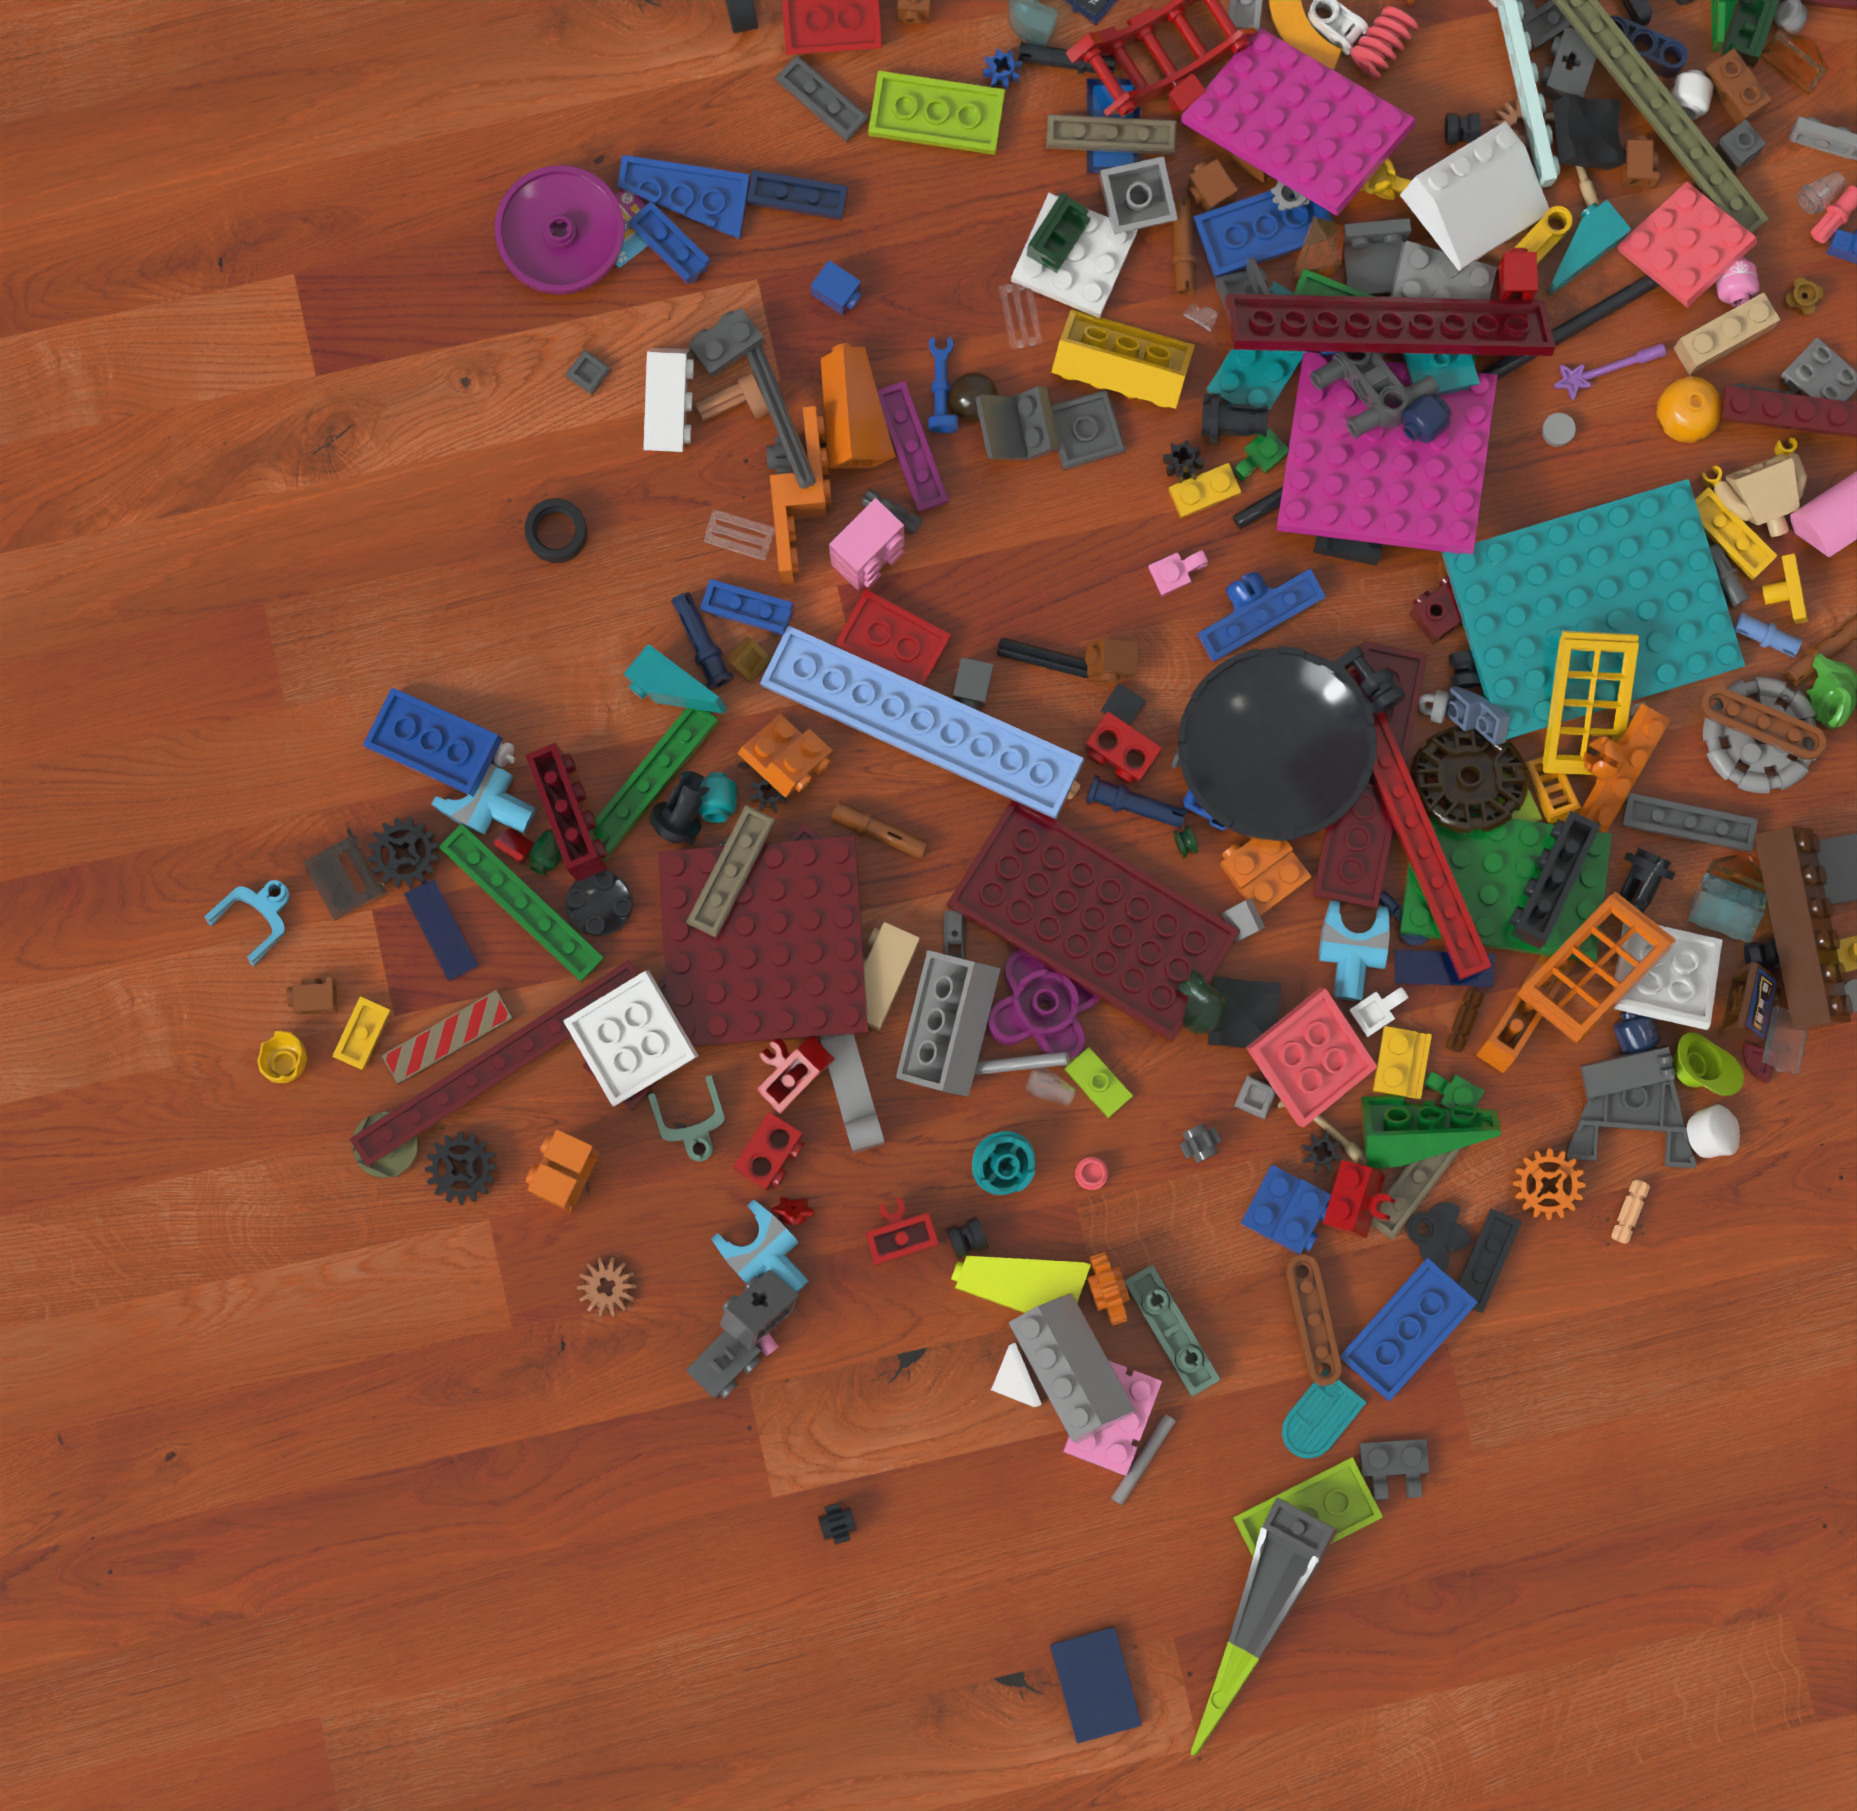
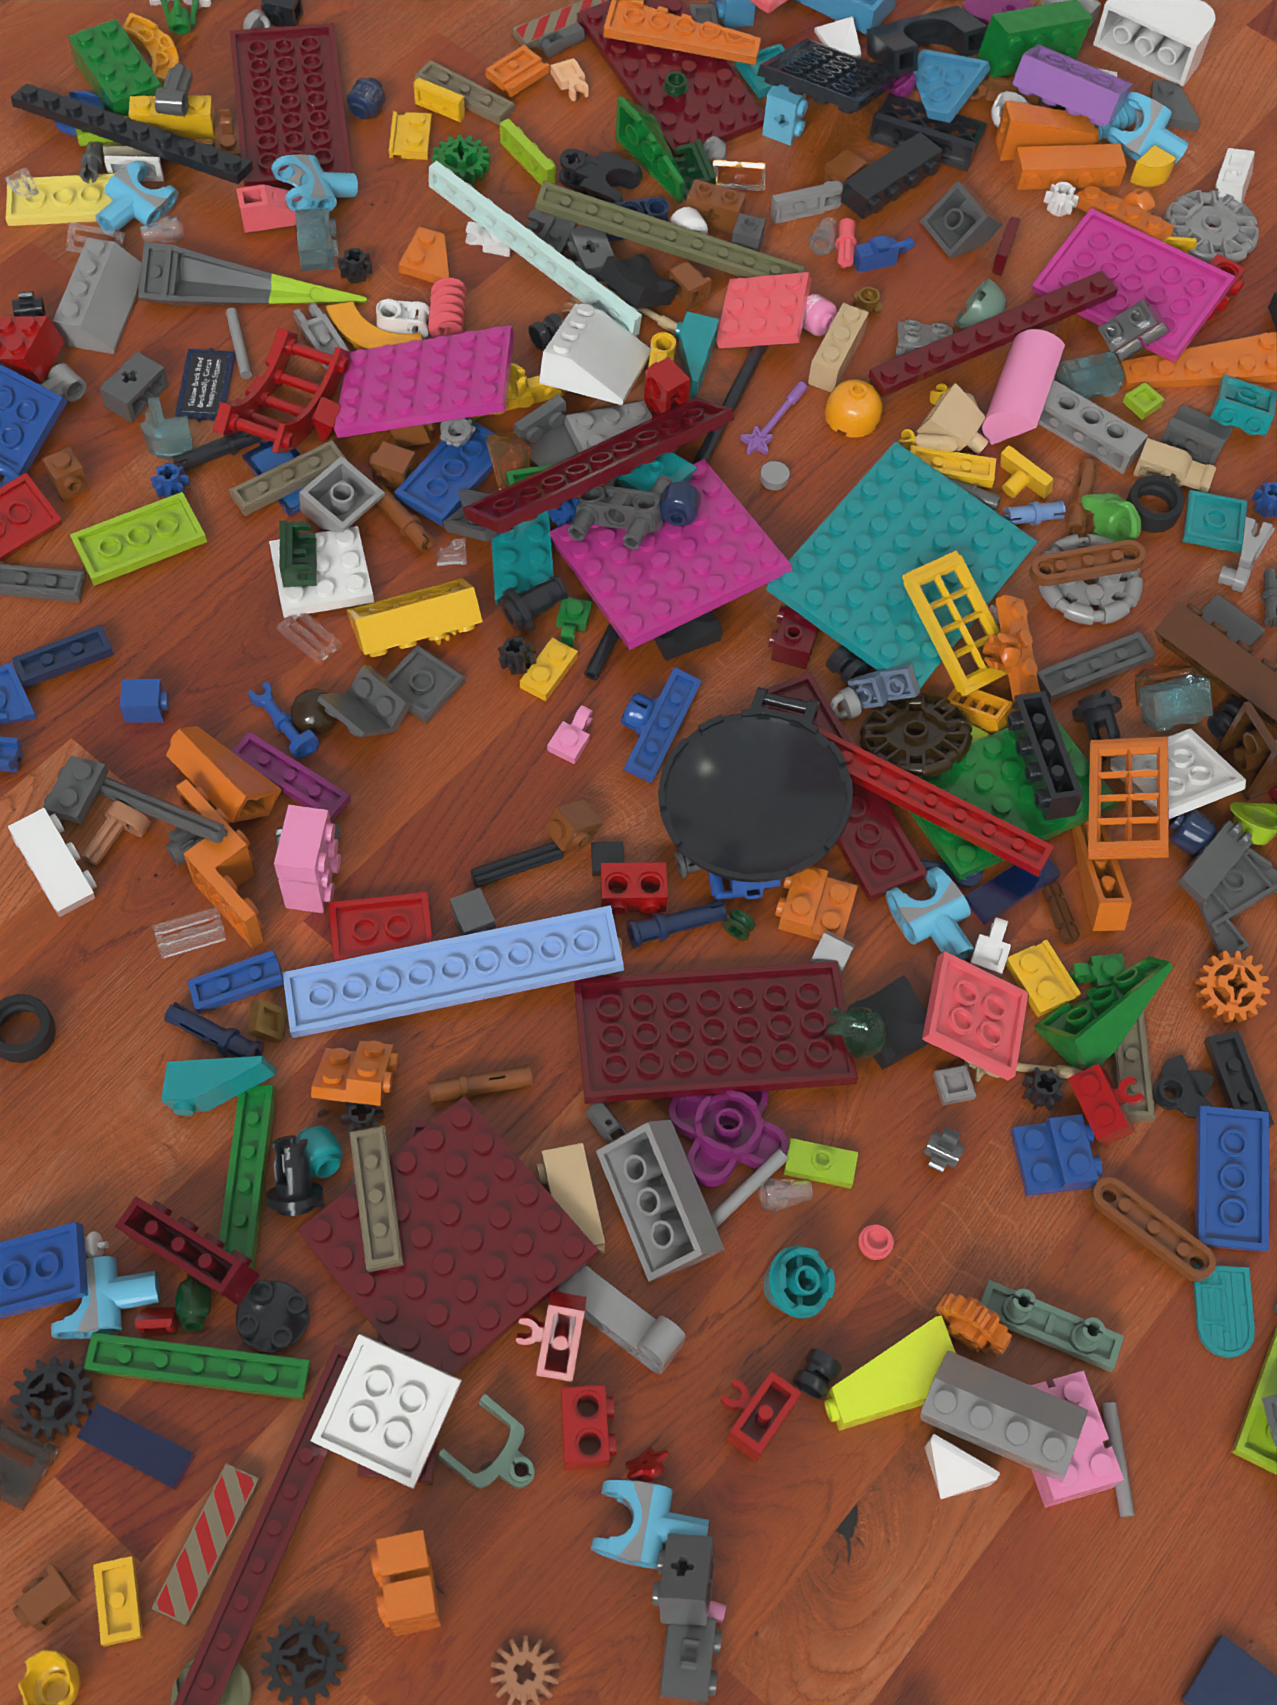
camera: 40 degrees left, 20 degrees down
black wheel [1361,668,1406,714] -> none

